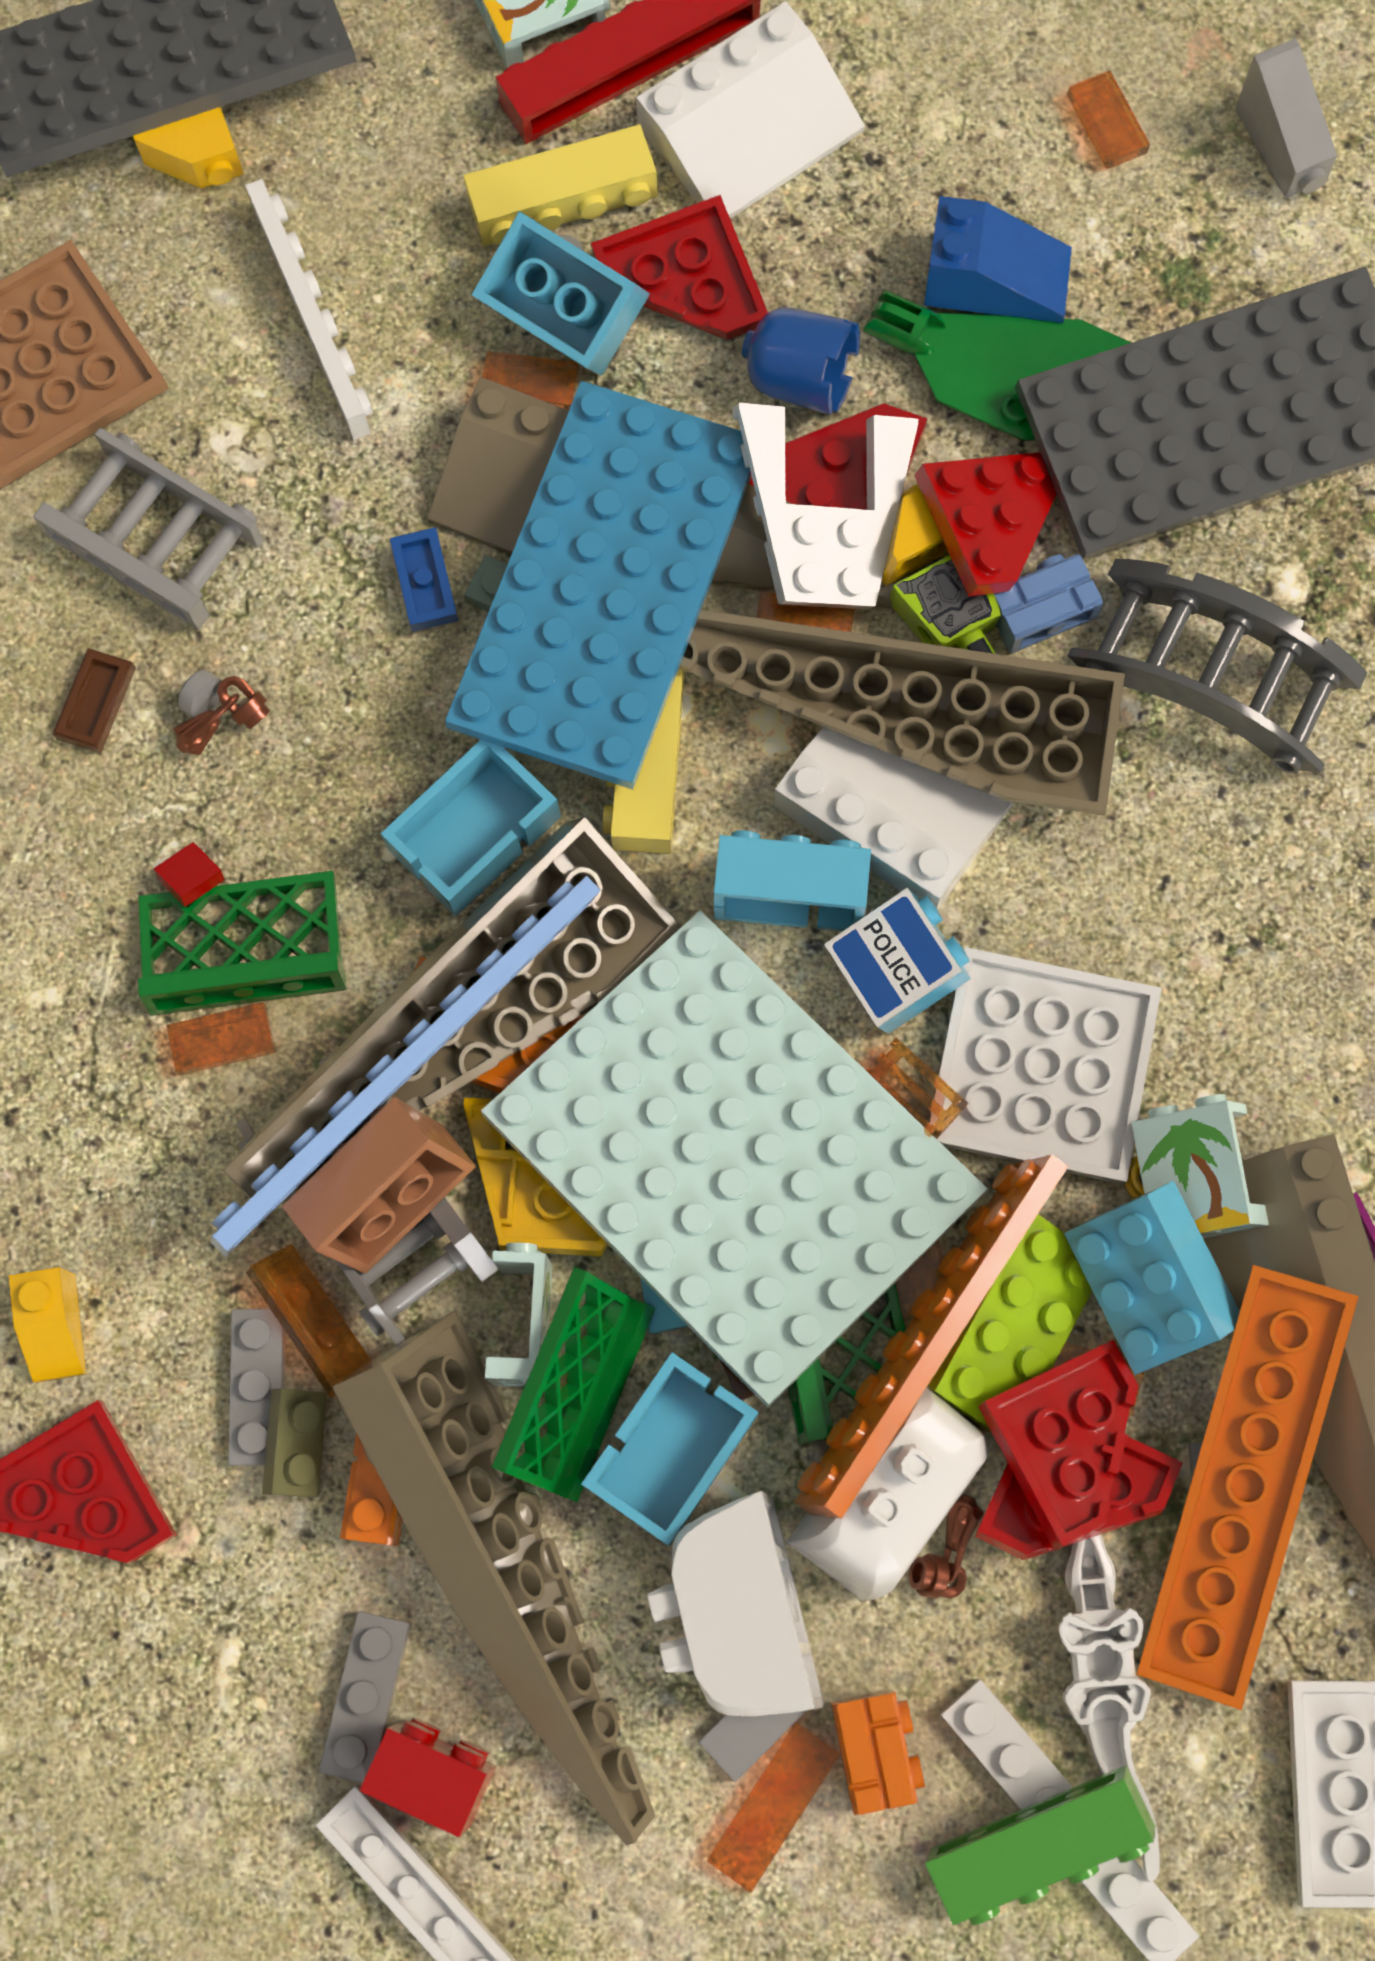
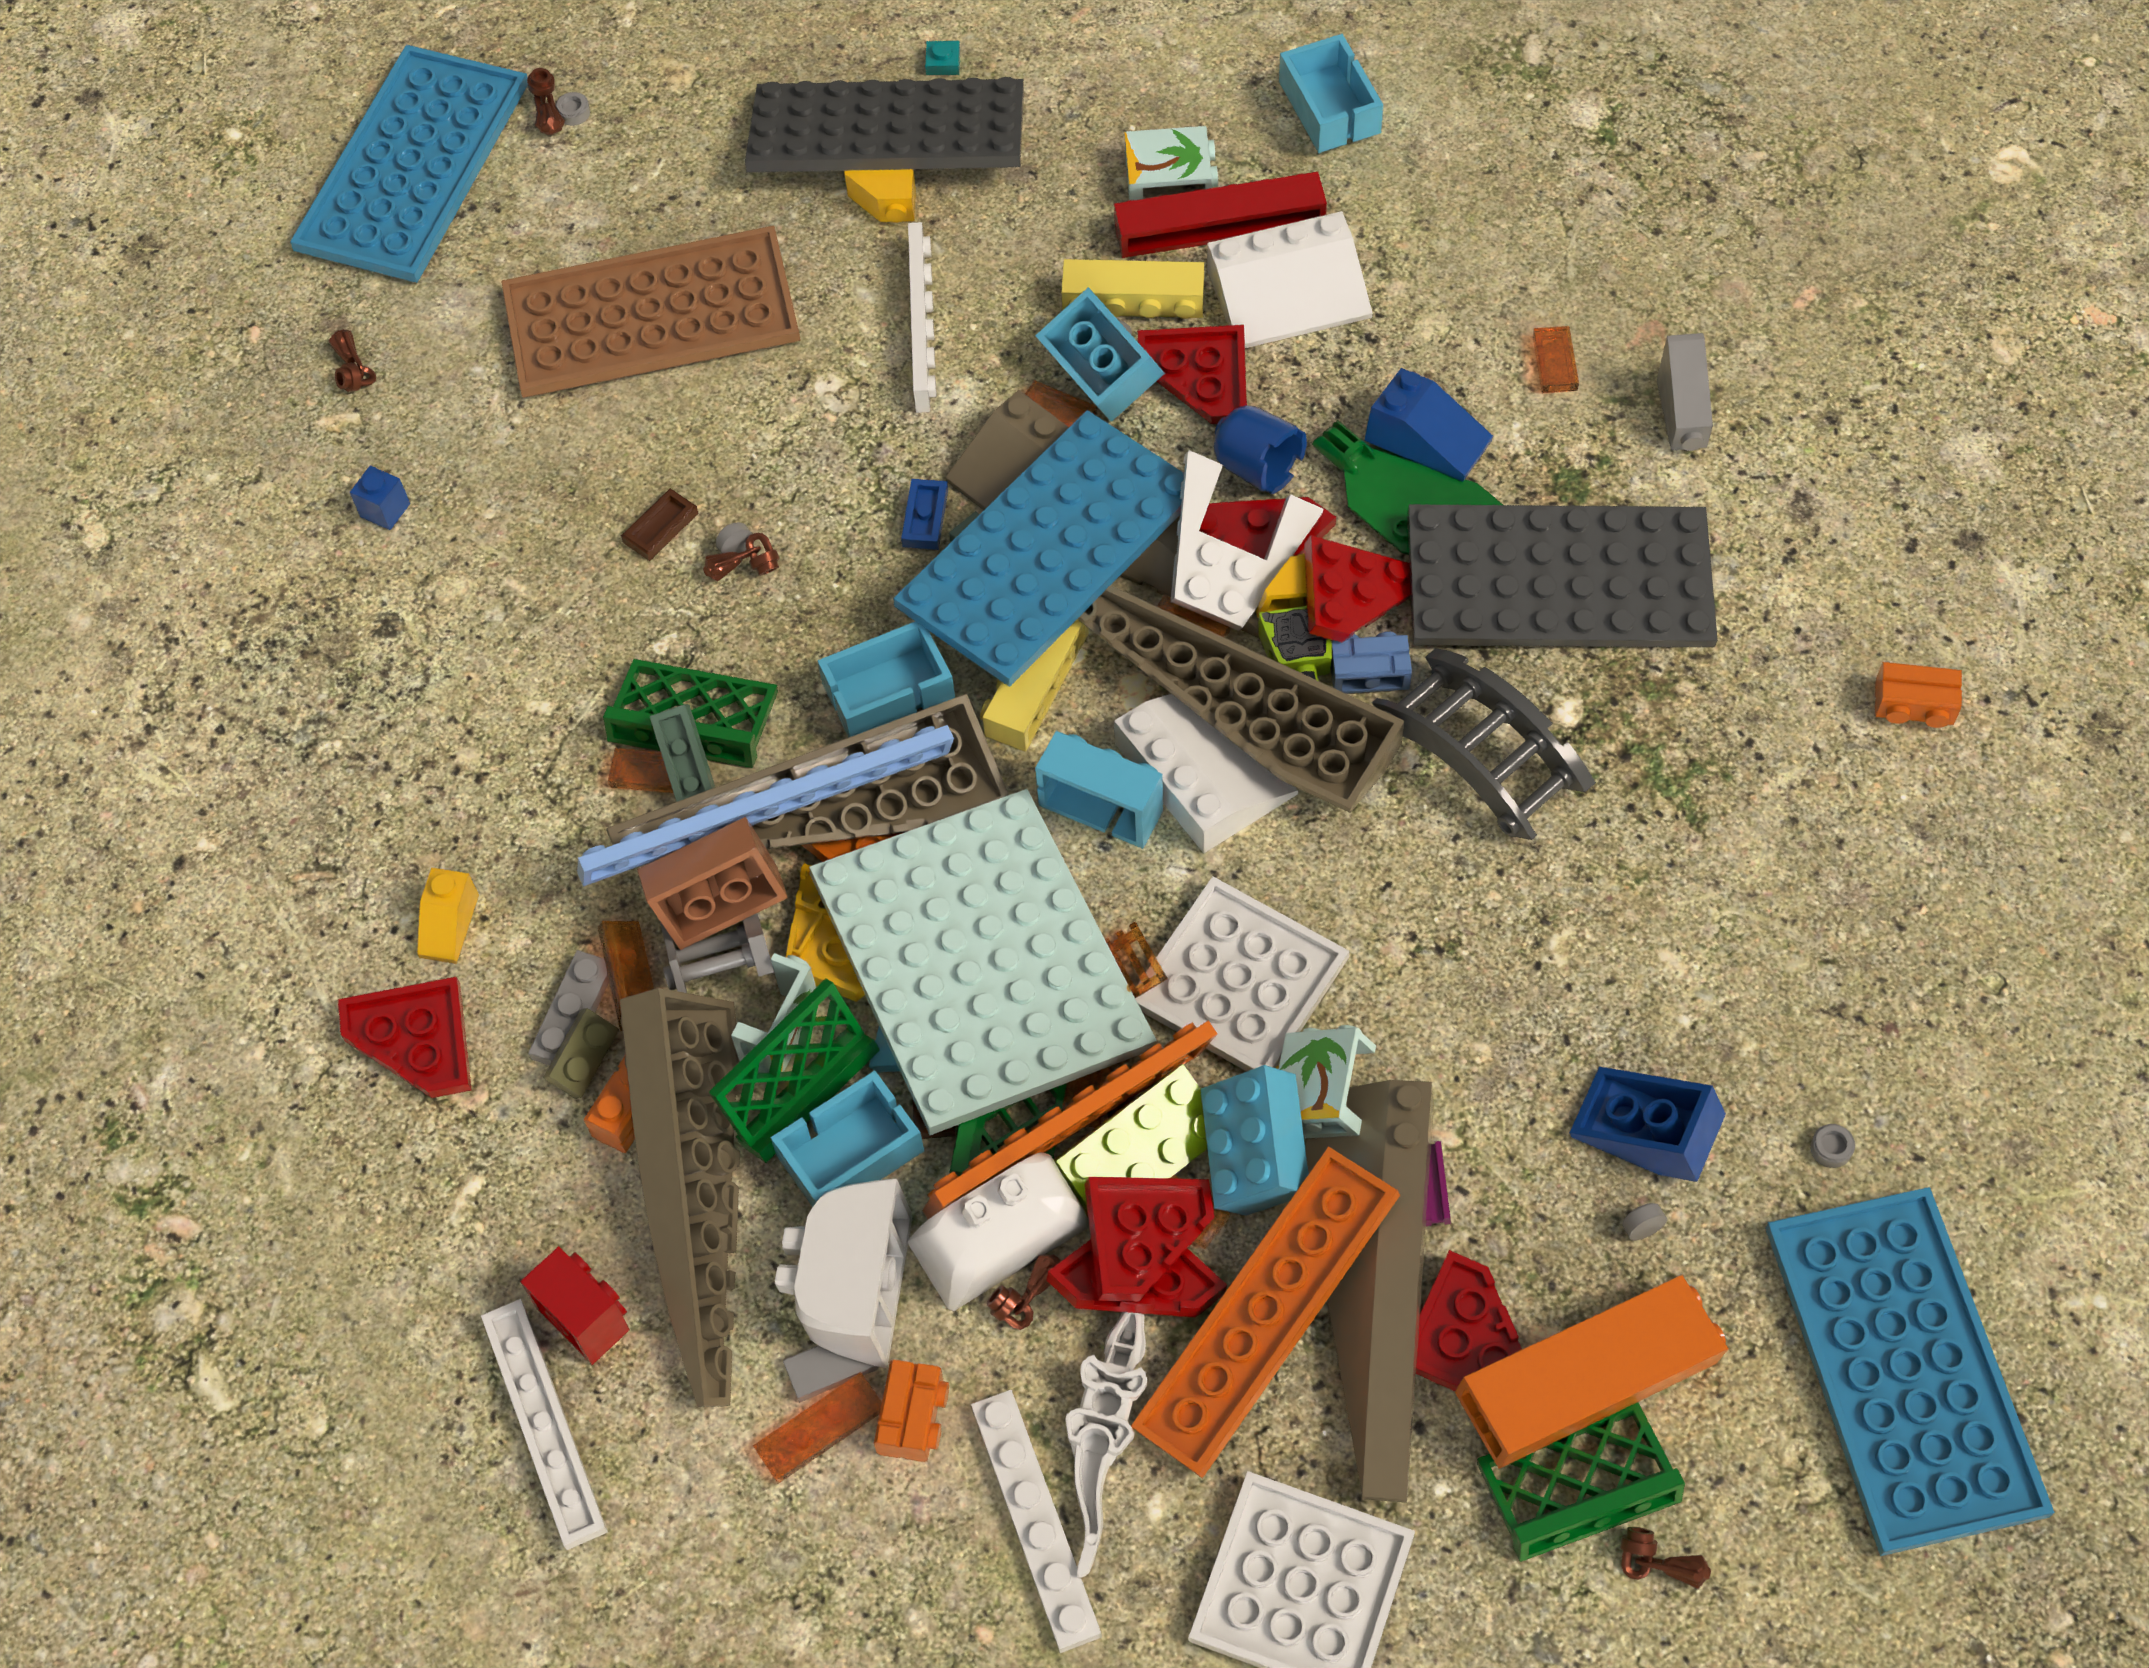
camera: 20 degrees right, 15 degrees down
light grey fence [33,427,264,630] -> none
red tile [153,842,225,907] -> none
light grey plate [319,1611,411,1783] -> none
piece [824,888,971,1034] -> none
bright green brick [925,1765,1155,1926] -> none
none -> sand green plate [650,704,715,802]

